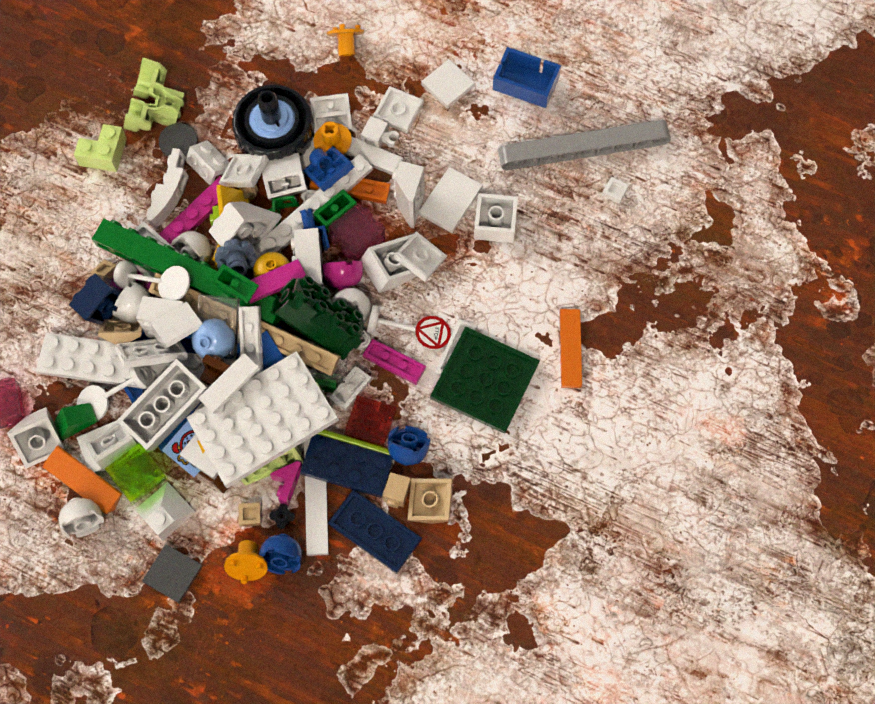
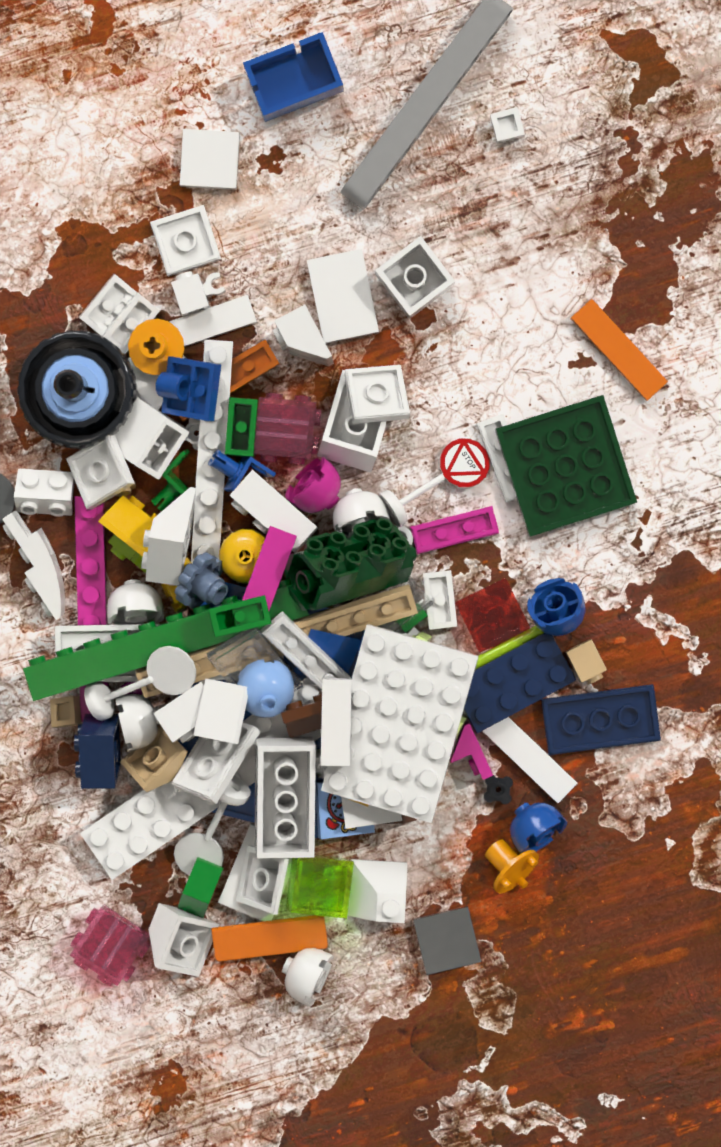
camera: 45 degrees left, 20 degrees up
tan plate [238,502,261,527] -> none
light orange piece [326,24,364,56] -> none
tan slope [408,479,453,524] -> none

